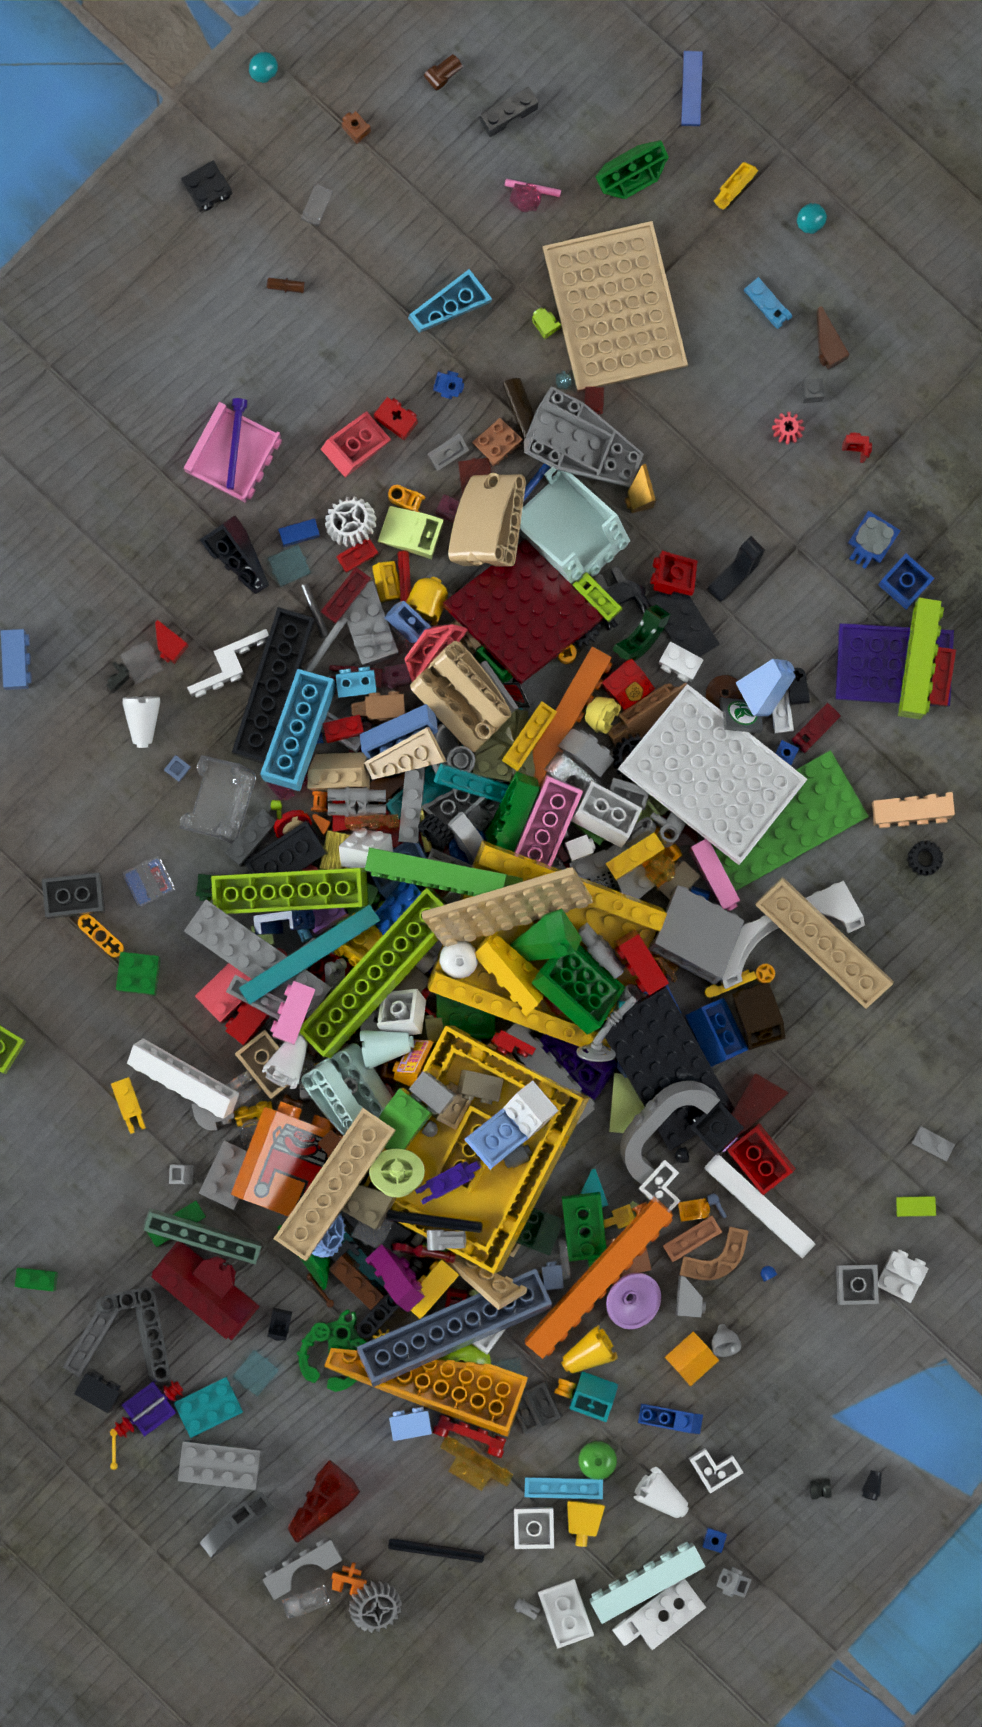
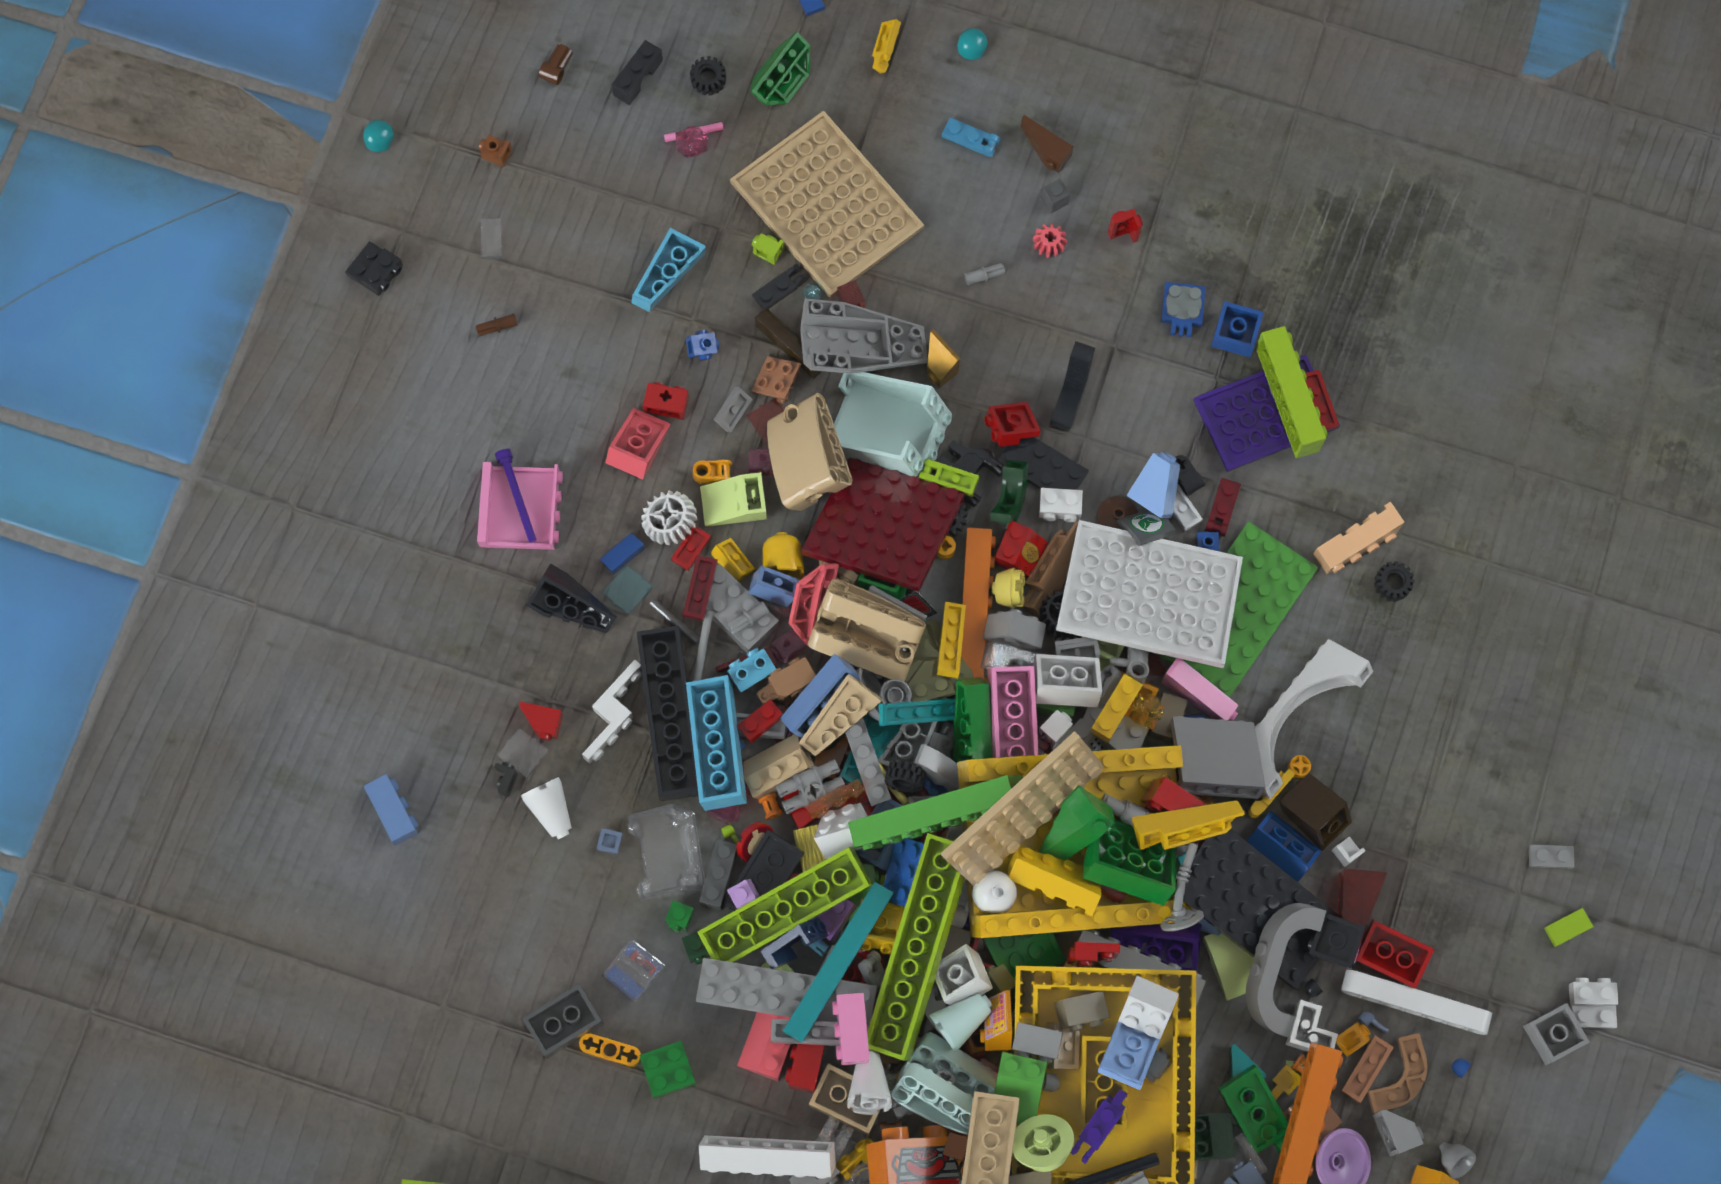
camera: 25 degrees left, 10 degrees down
orange slope [312,814,331,836] -> none
red axle [398,551,411,602] -> none
blue bar [523,463,551,502] -> none
tan plate [755,877,894,1009] -> none
none -> green brick [665,900,695,932]
none -> black tyre [690,56,726,96]
none -> lavender brick [727,879,760,909]
none -> black hinge [752,264,808,310]
none -> light grey axle [964,263,1005,286]
none -> yellow wedge [1132,800,1244,850]
none -> white panel [1331,837,1366,867]

